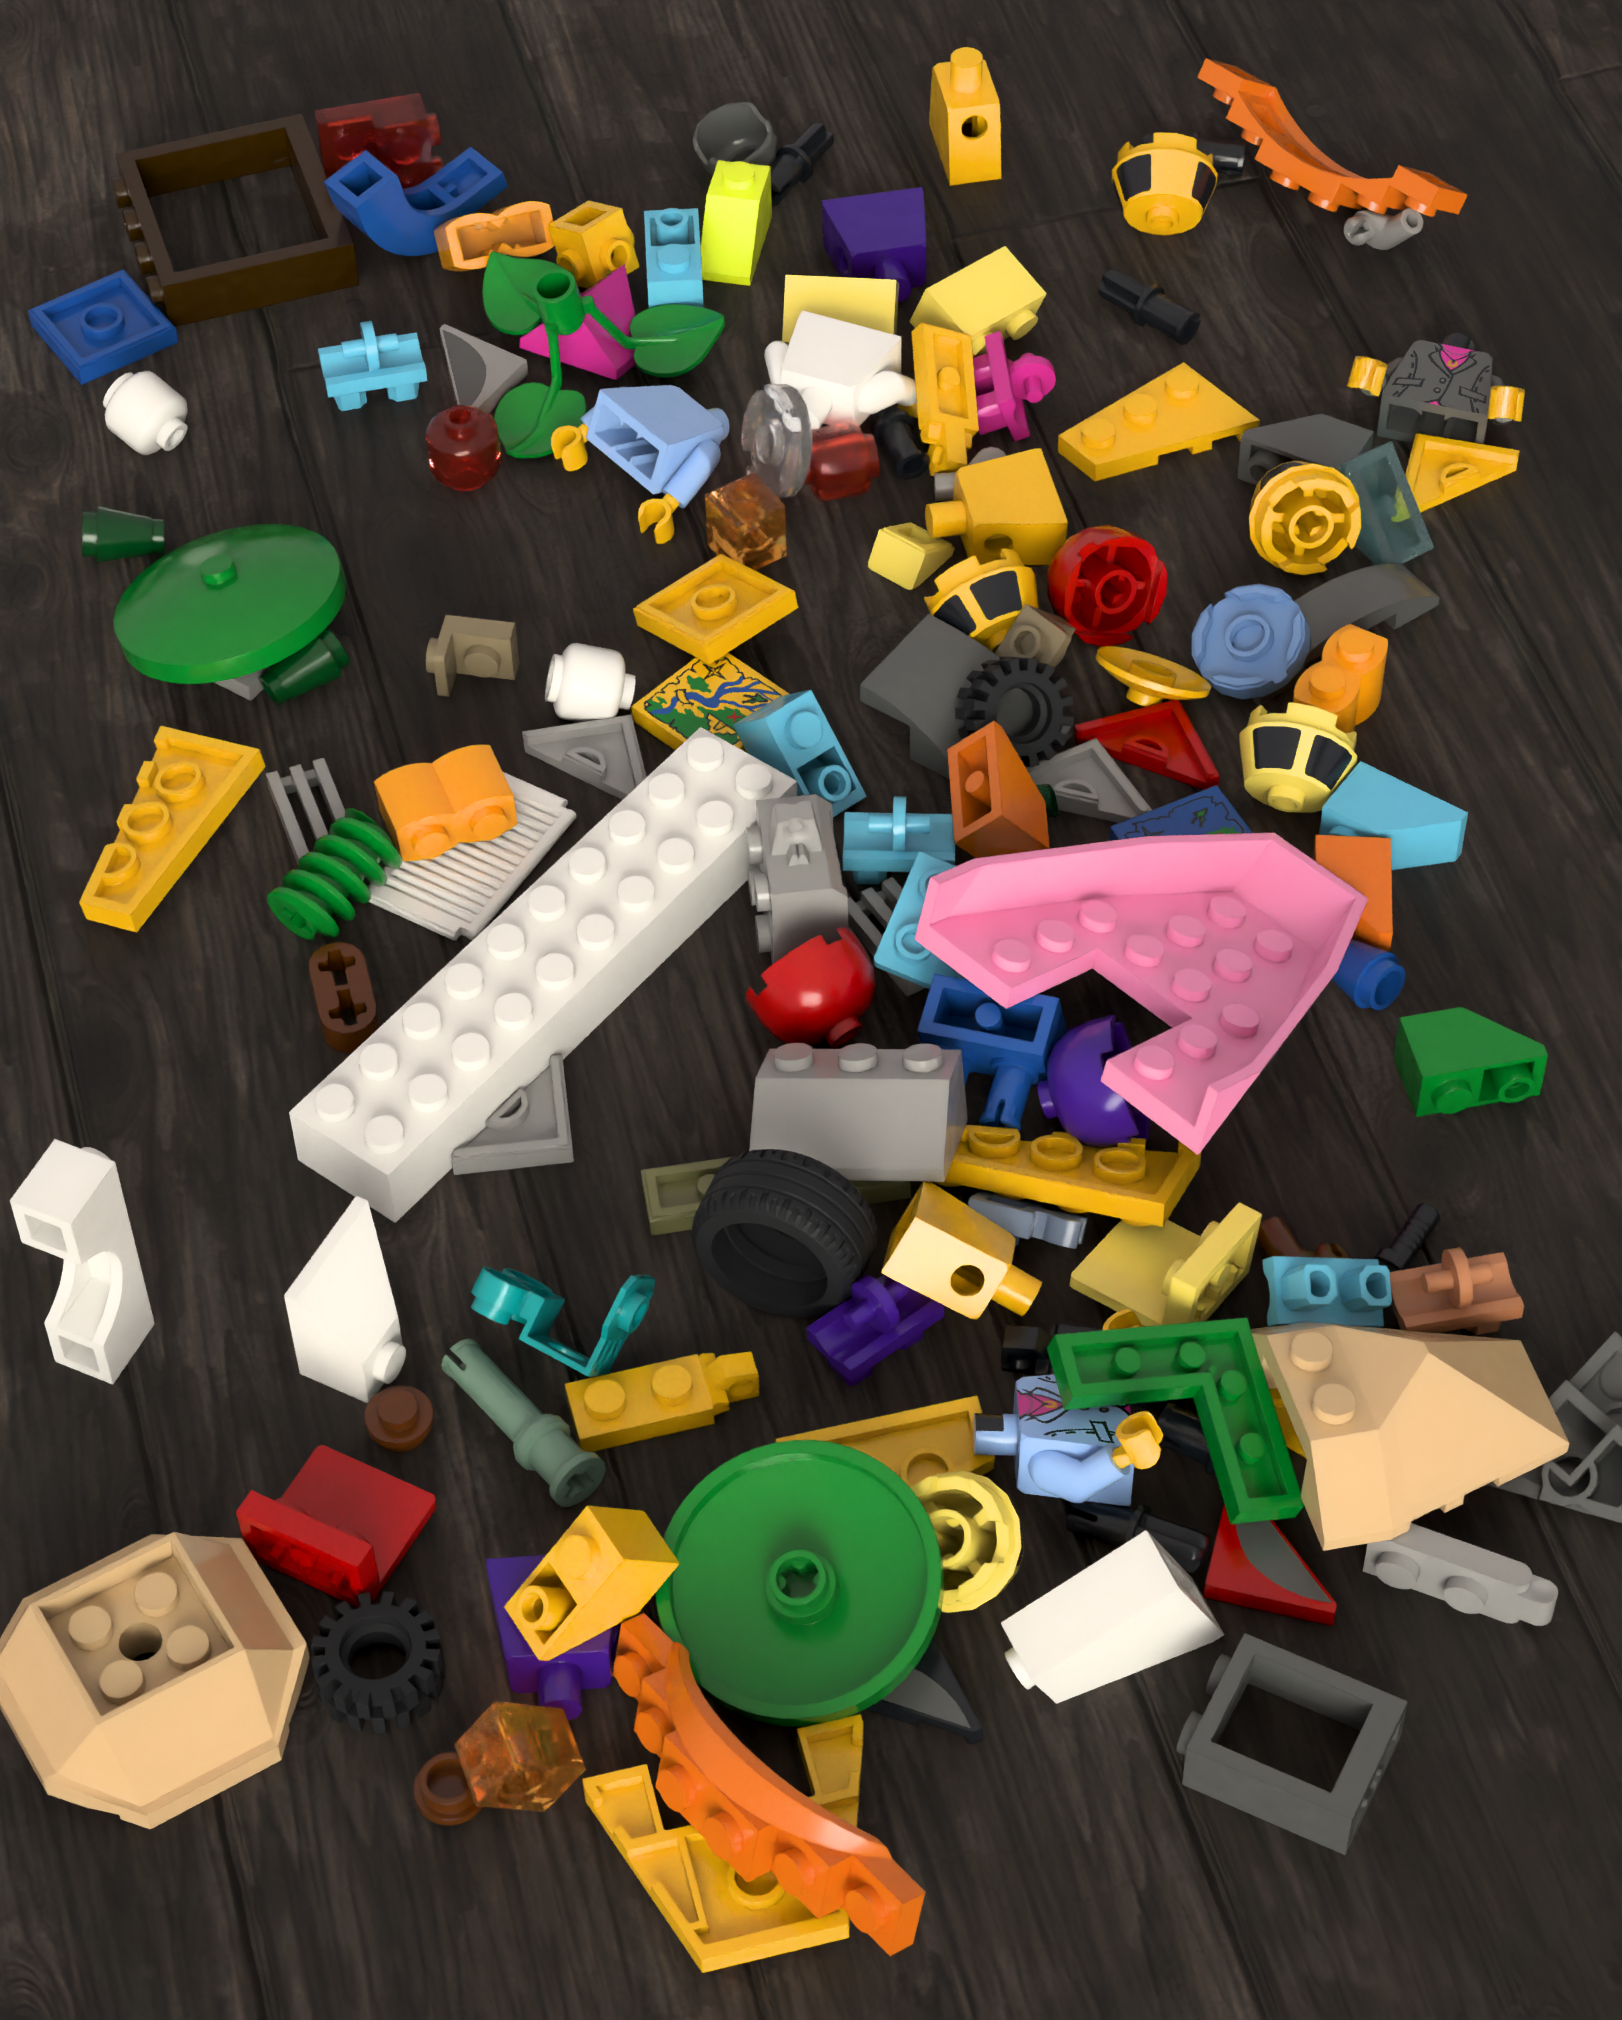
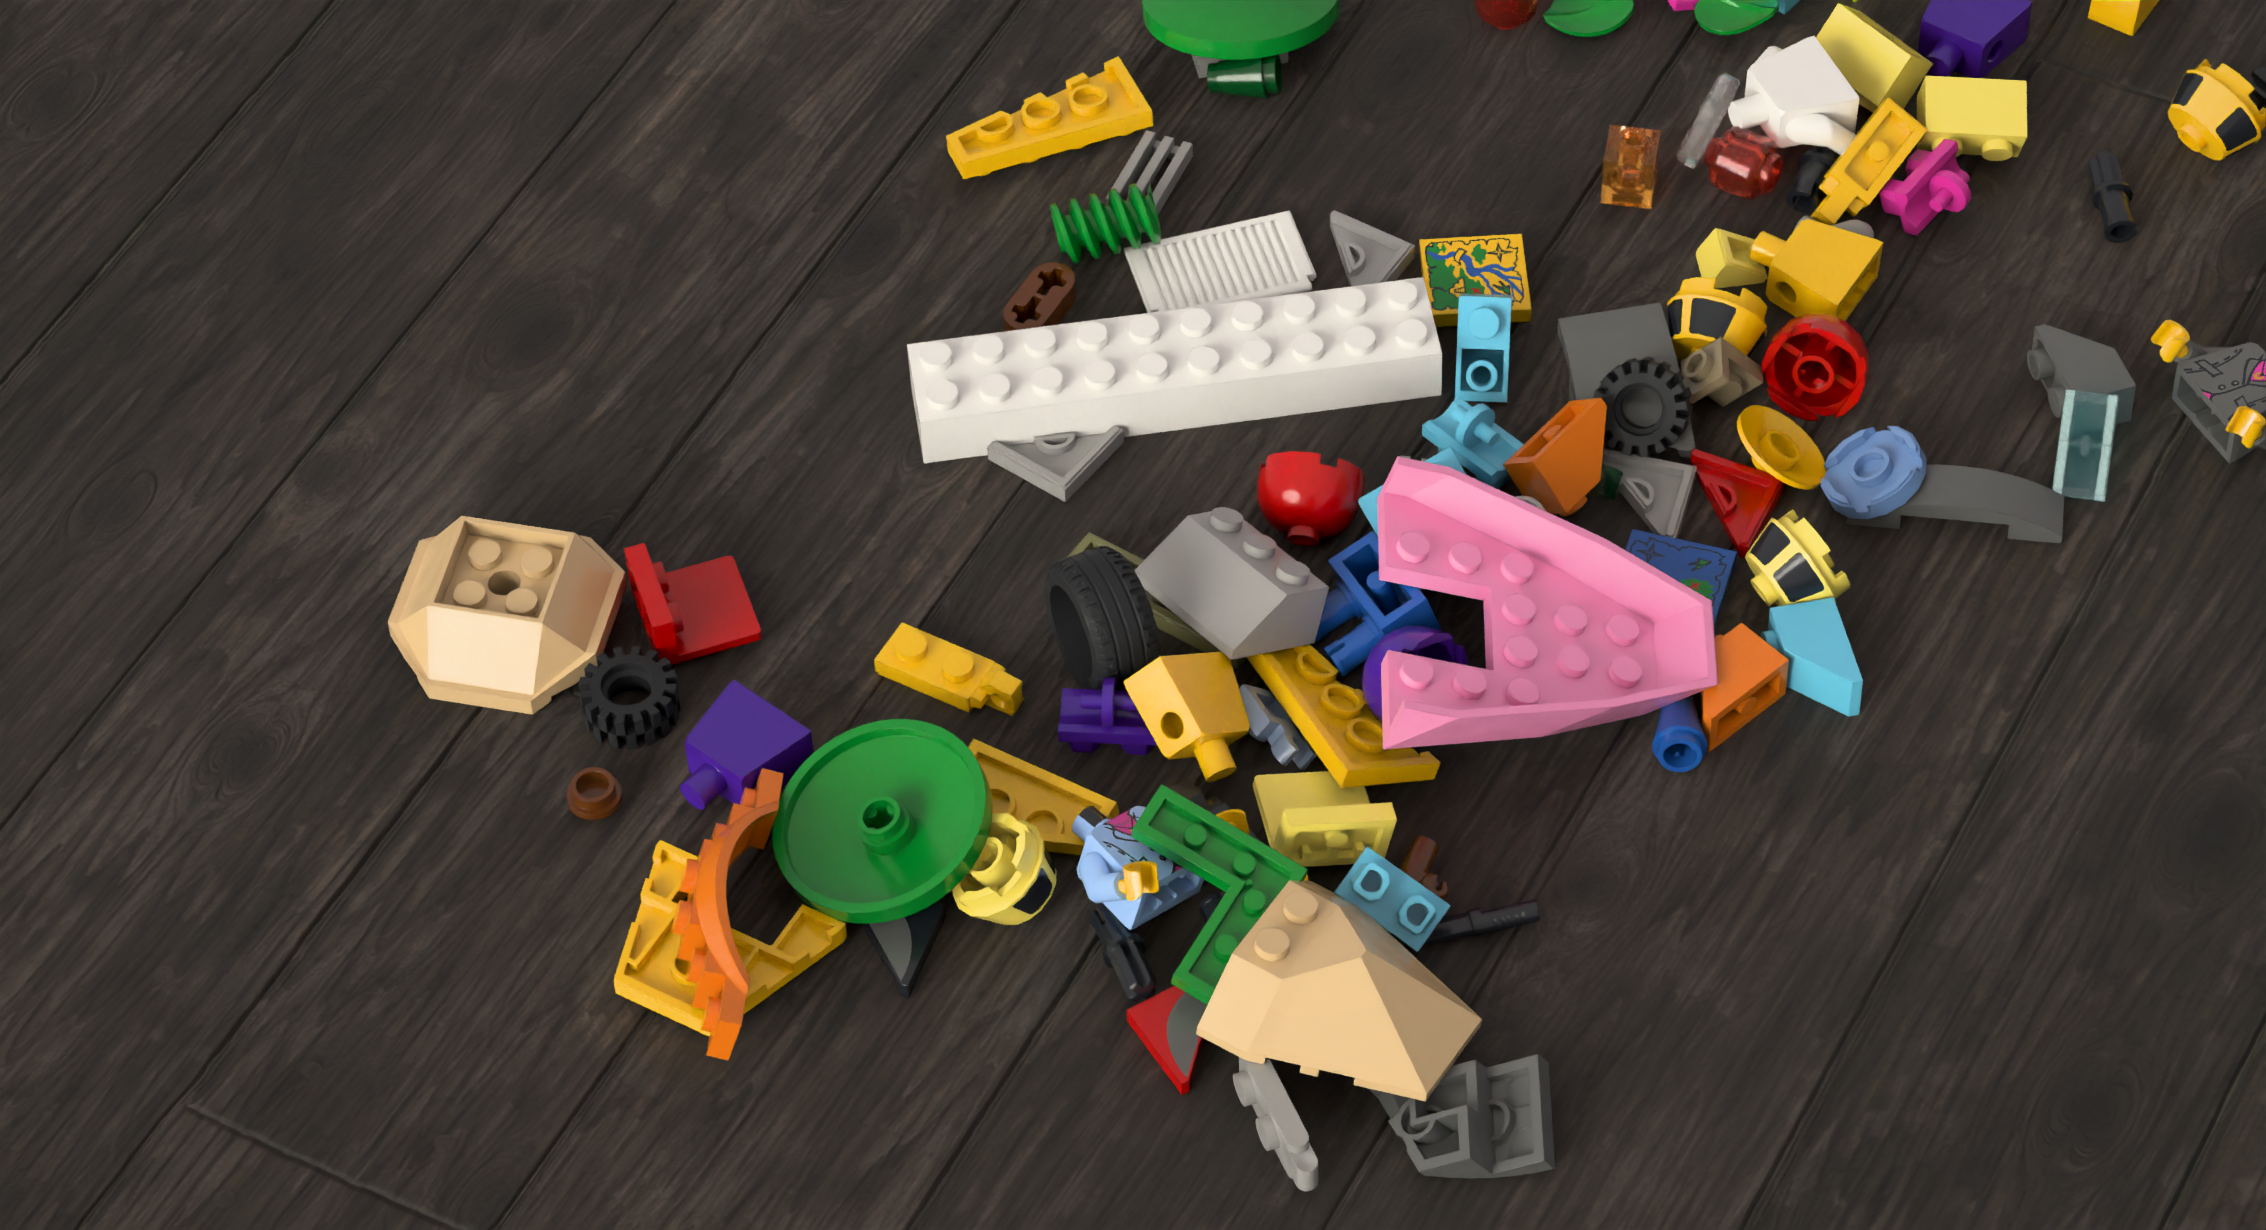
camera: 45 degrees right, 0 degrees up
white arch [10,1139,155,1384] -> none
white slope [284,1196,406,1403] -> none
reddish brown plate [364,1386,434,1452] -> none
light orange brick [374,744,518,861] -> none
dark tan bracket [426,615,520,697] -> none
sand green pin [441,1338,606,1507] -> none
clear orange brick [454,1701,586,1812] -> none
teal piece [471,1266,656,1377] -> none
yellow slope [504,1506,680,1661] -> none
white head [545,643,635,722] -> none
light blue torso [551,385,729,544] -> none
yellow tile [633,554,798,664] -> none
light grey hinge [746,794,848,965] -> none
white slope [1001,1530,1224,1704] -> none
yellow wing [1058,362,1260,482] -> none
dark grey window [1176,1633,1408,1855] -> none
yellow cone [1249,461,1361,575] -> none
light orange brick [1293,624,1388,734] -> none
nougat hips [1390,1247,1524,1335] -> none
green slope [1393,1007,1548,1117] -> none
yellow tile [1396,433,1520,520] -> none

